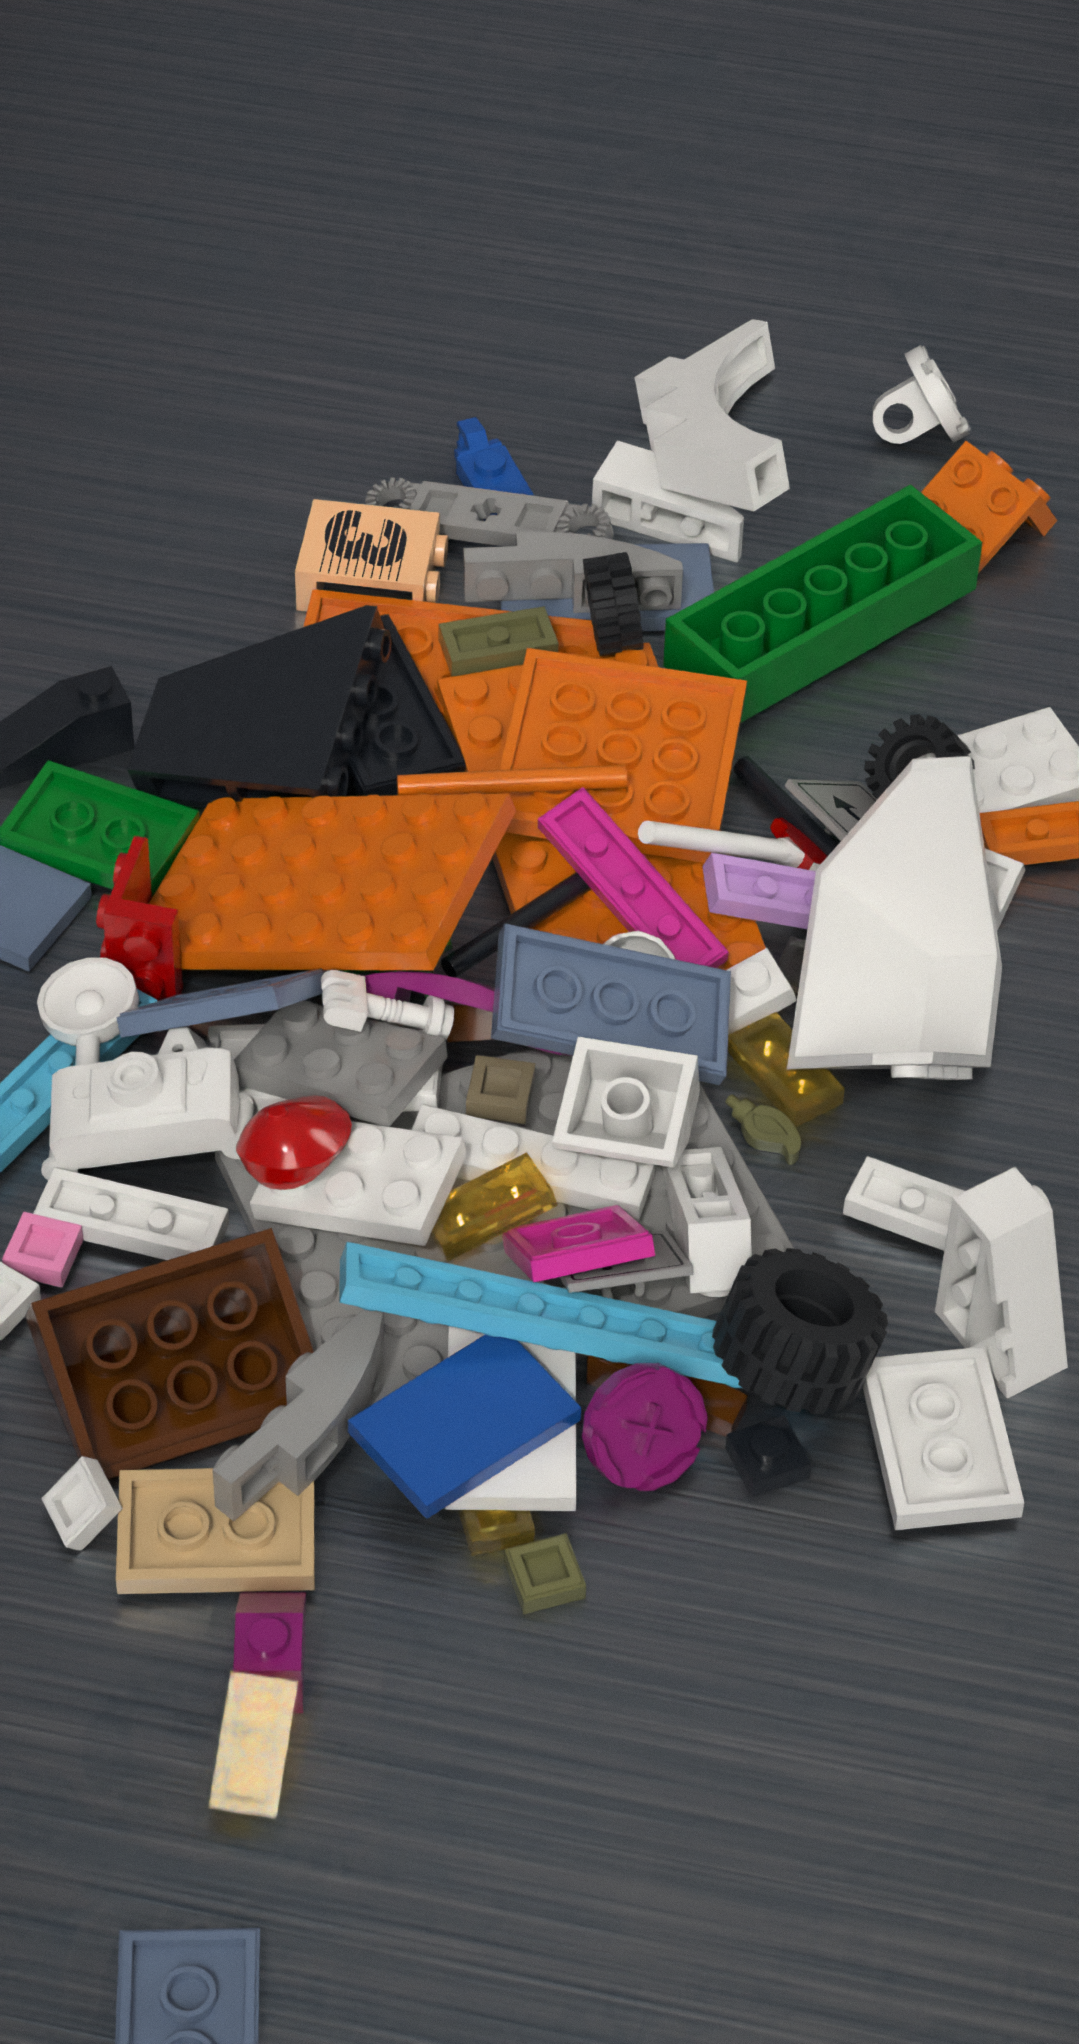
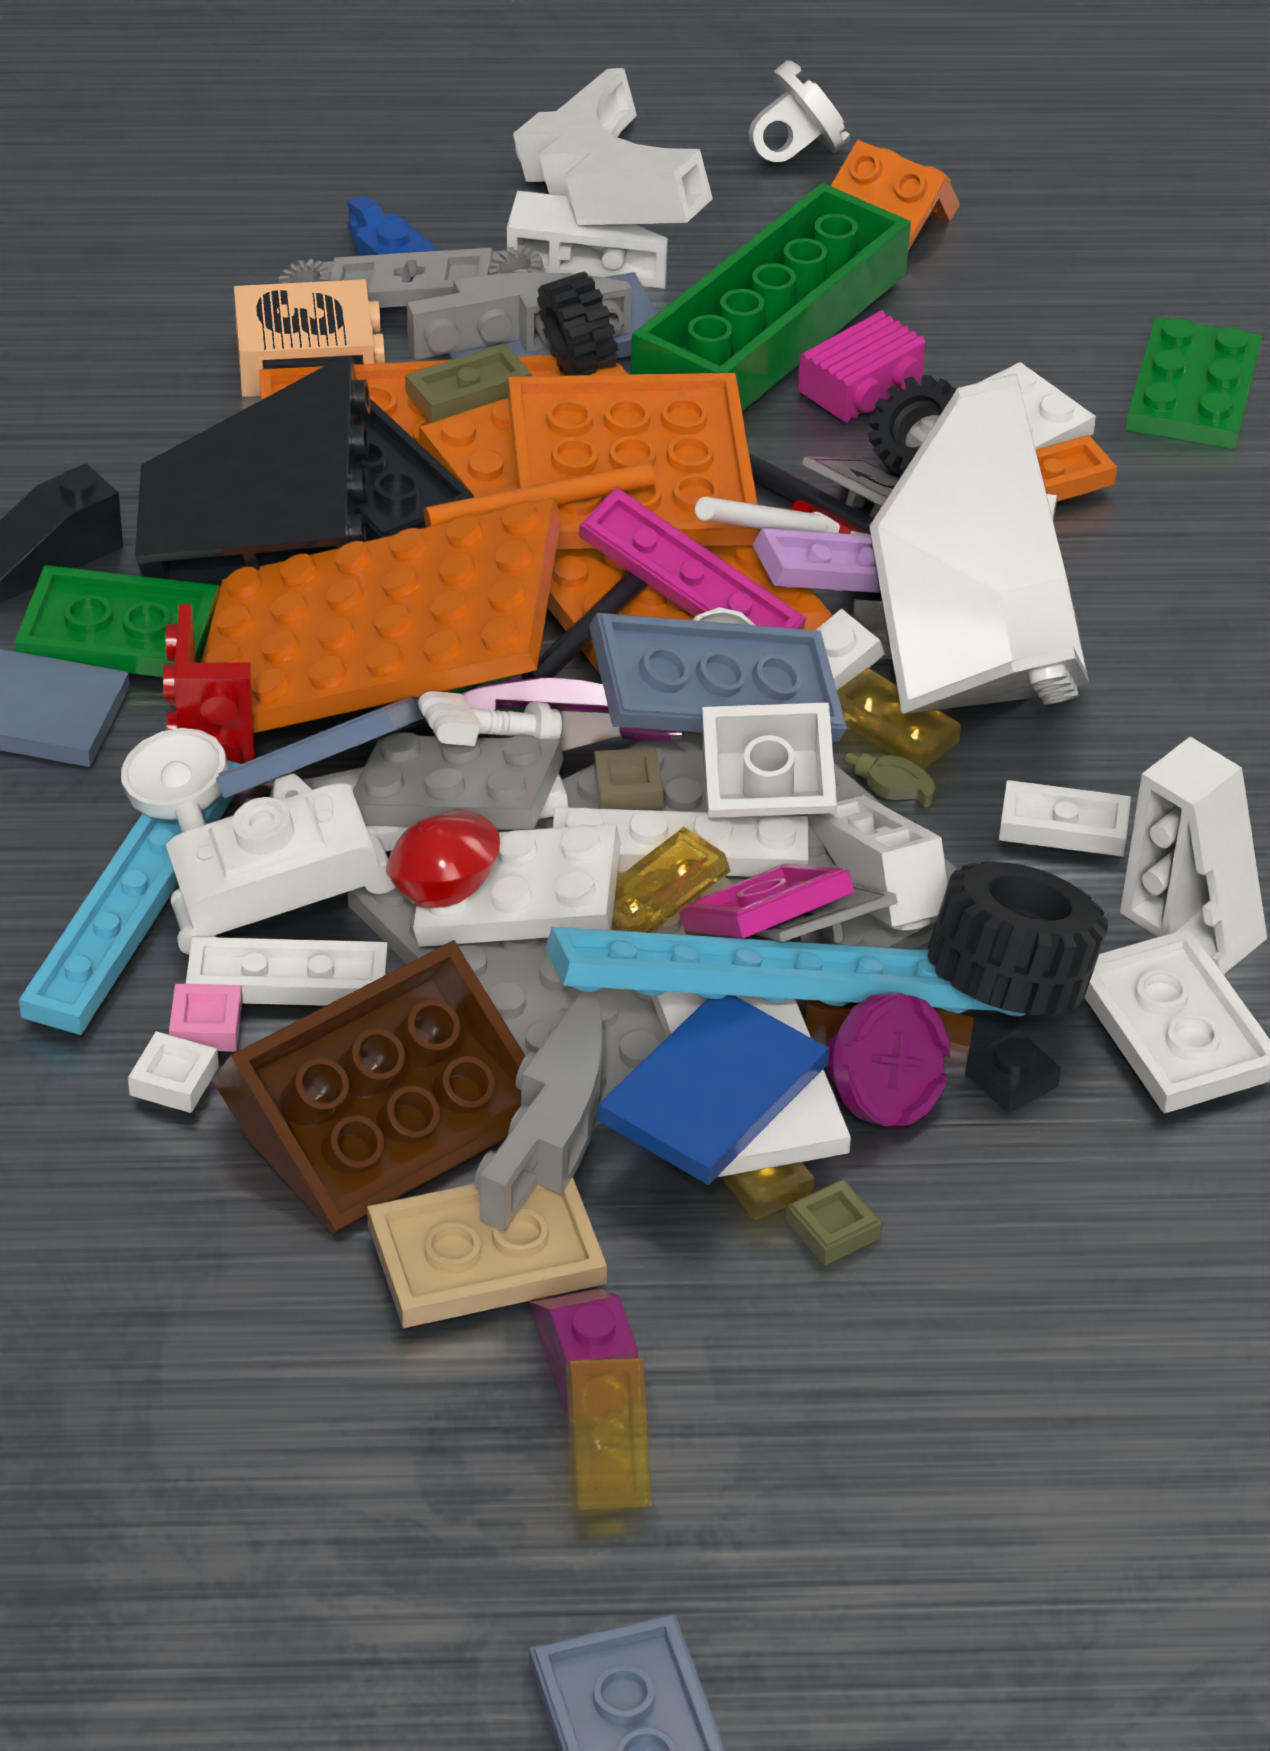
camera: 15 degrees left, 5 degrees down
white tile [41,1456,123,1551] -> none
none -> dark pink brick [797,310,925,424]

